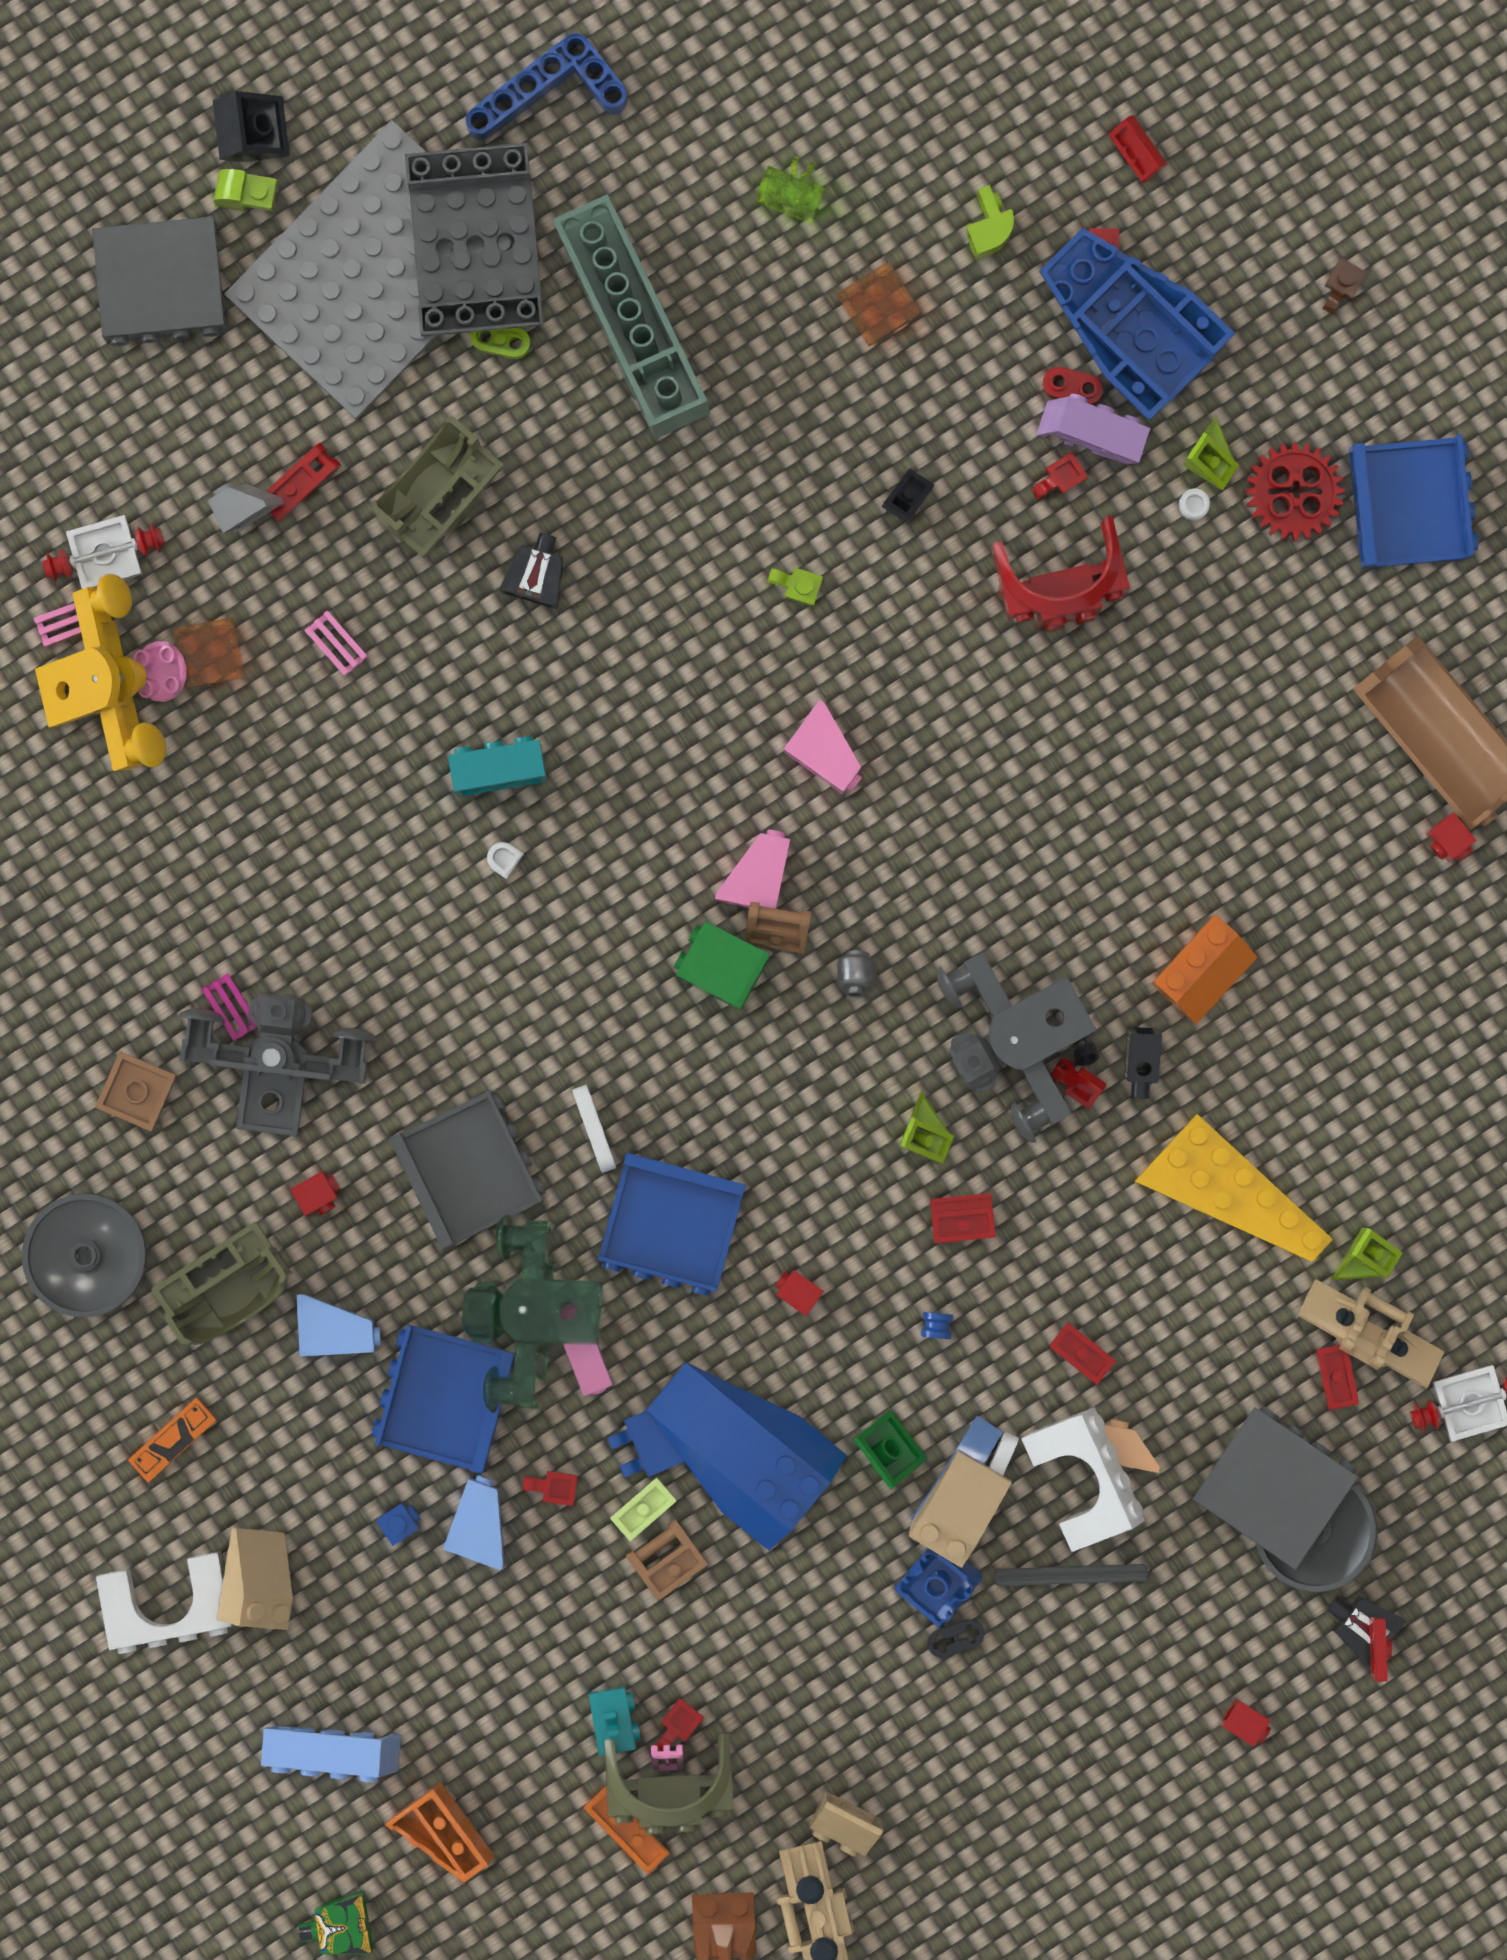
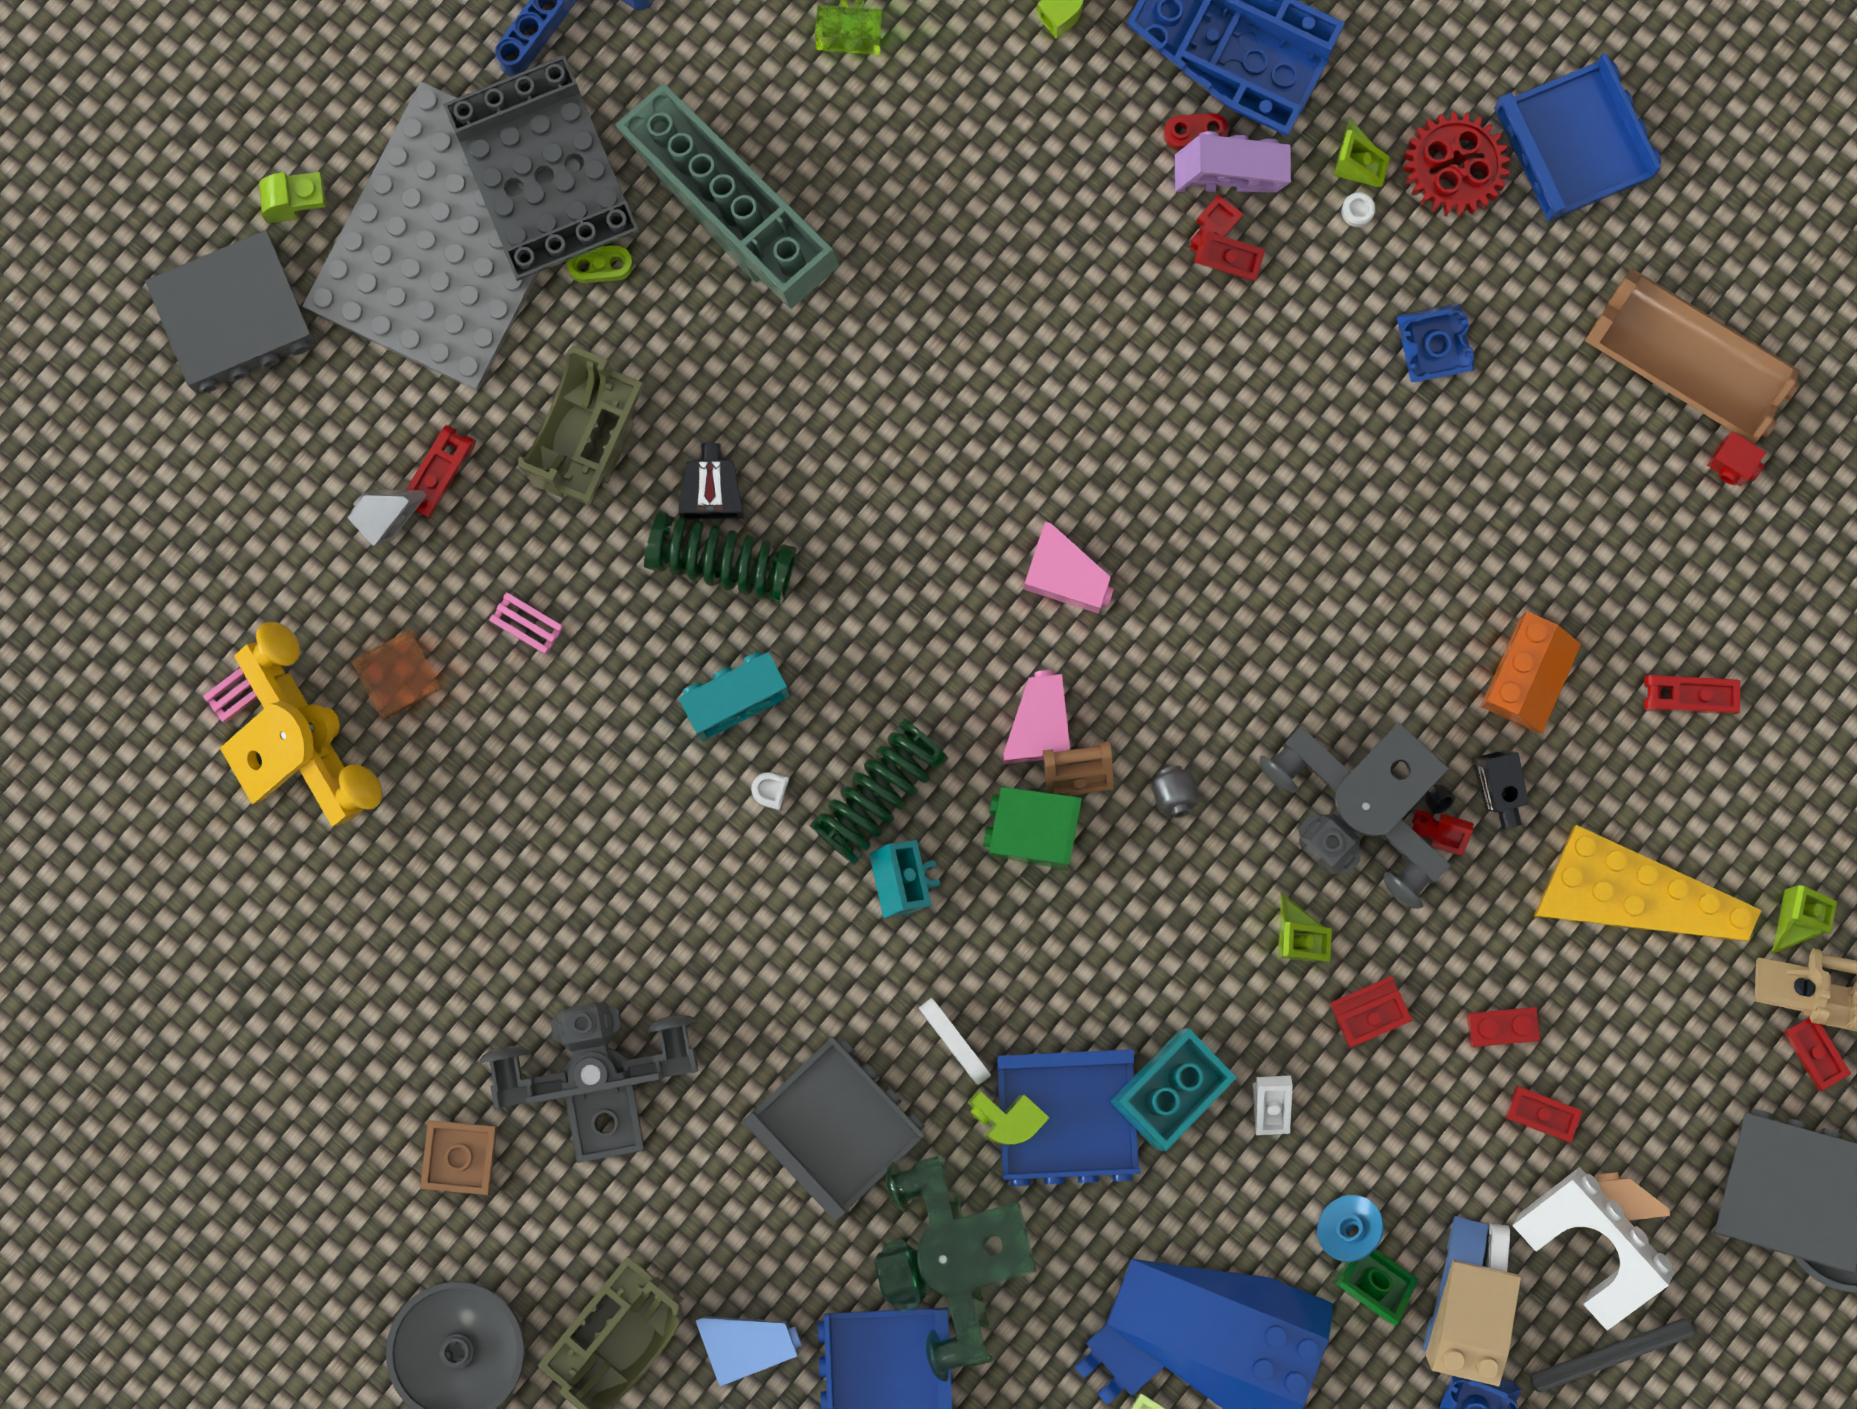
camera: 15 degrees left, 5 degrees down
white plate [42,515,165,589] -> none
bright pink dish [133,641,187,702] -> none
dark pink tile [201,973,258,1042] -> none
black slope [213,91,290,162] -> none
red brick [290,1171,341,1216] -> none
bright pink slope [552,1298,612,1396] -> none
lime plate [767,567,823,607] -> none
red brick [775,1270,824,1316] -> none
clear orange plate [837,262,920,347] -> none
black slope [882,468,935,525] -> none
blue wheel [921,1312,953,1339] -> none
red piece [991,516,1130,632] -> none
none -> dark green piece [644,510,797,605]
none -> dark green piece [809,719,948,865]
none -> teal brick [869,840,941,918]
none -> lime brick [968,1091,1049,1145]
none -> teal brick [1110,1028,1237,1151]
none -> red plate [1194,231,1265,281]
none -> white slope [1253,1076,1293,1135]
none -> dark azure dish [1317,1195,1384,1262]
none -> blue slope [1396,304,1475,382]
none -> red plate [1467,1007,1540,1047]
none -> red plate [1644,675,1740,714]

